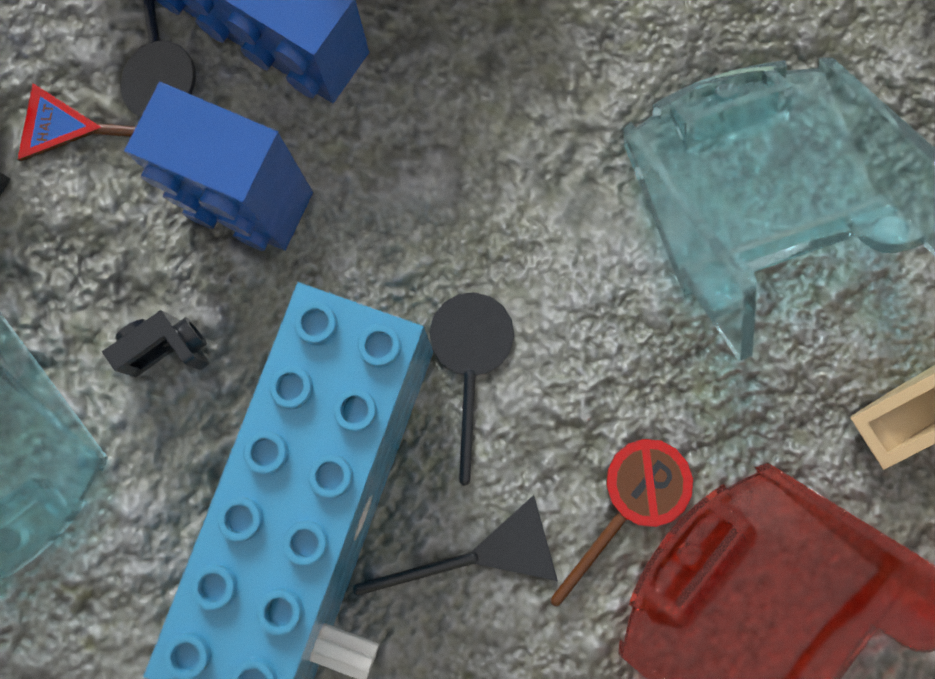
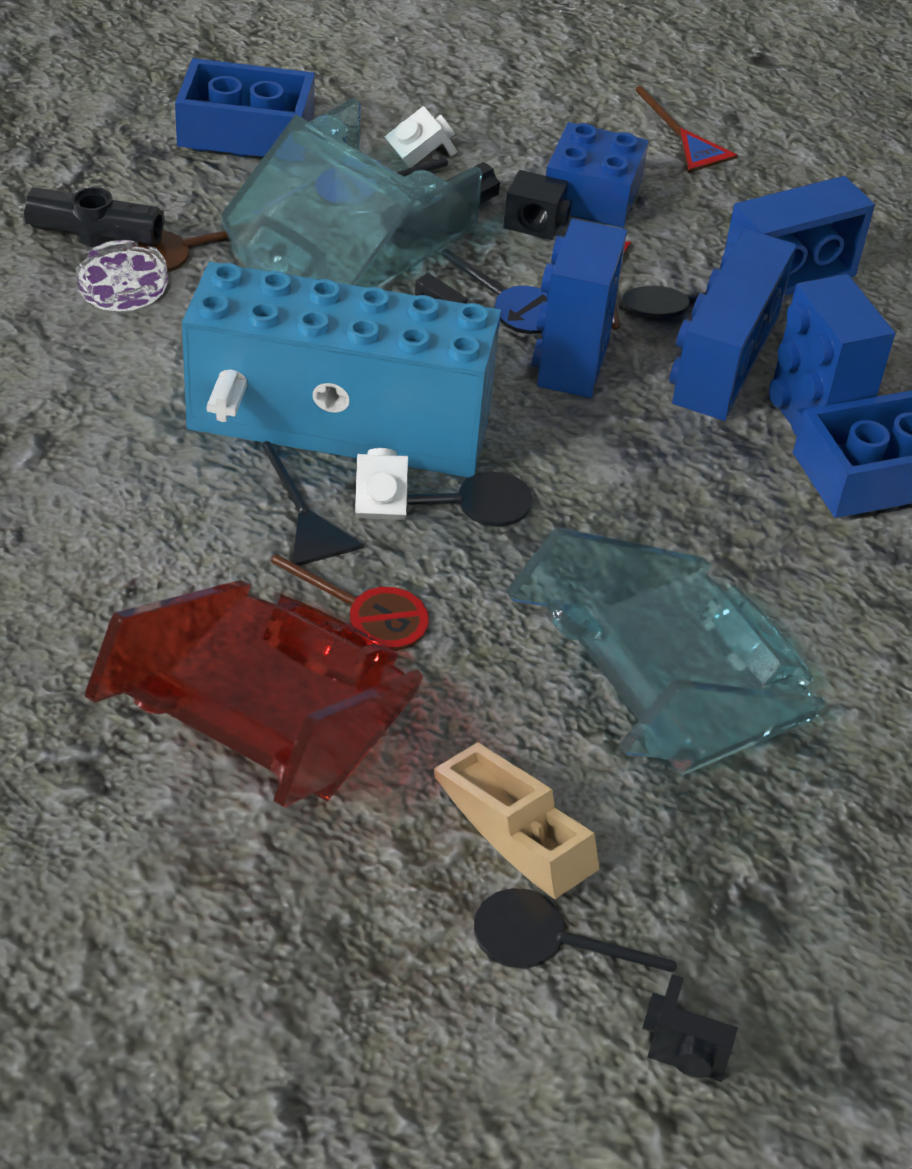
camera: 70 degrees right, 35 degrees down
none -> white bracket [355,448,408,520]
none -> piece [442,249,547,334]

